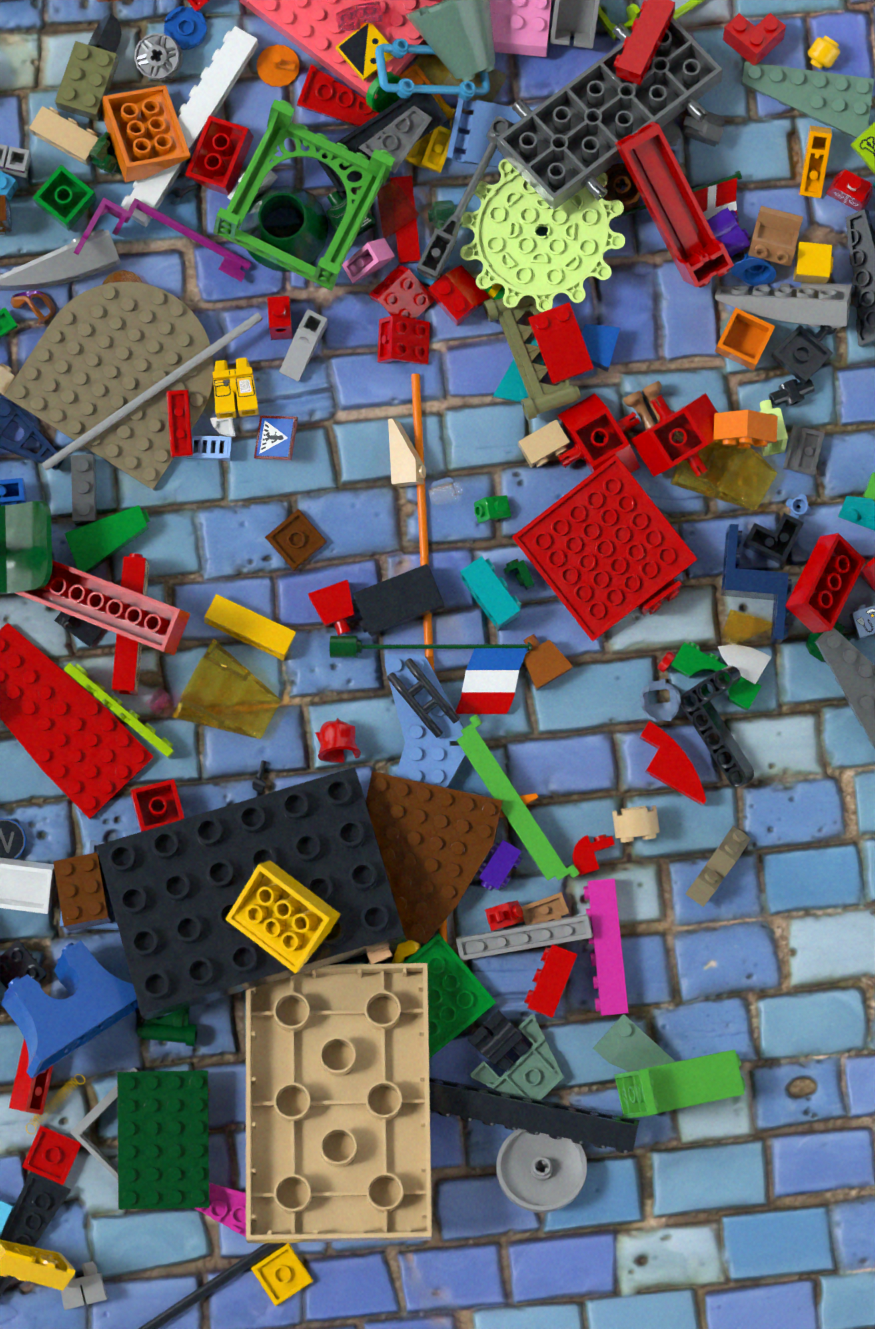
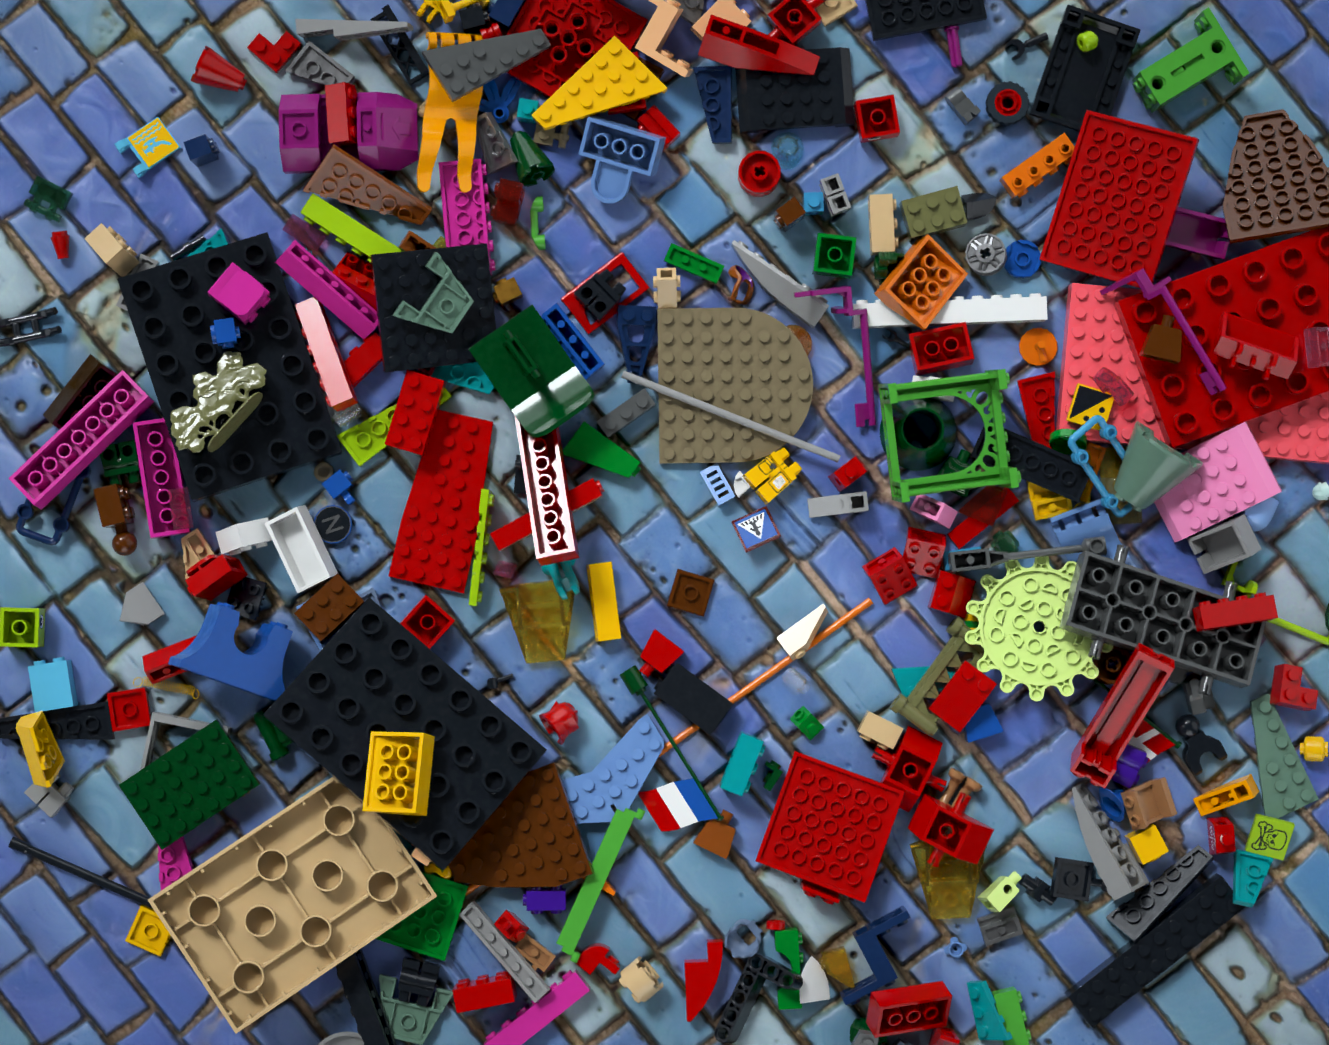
camera: 60 degrees right, 5 degrees up
red tile [166,390,193,458] -> none
flat silver wing [358,106,432,173] -> none
black piece [387,658,460,738] -> none
orange piece [714,307,775,371] -> none
orange piece [714,410,778,449] -> none
black brick [743,513,804,566] -> none
none -> teal piece [541,559,580,600]
none -> black piece [1175,714,1227,776]

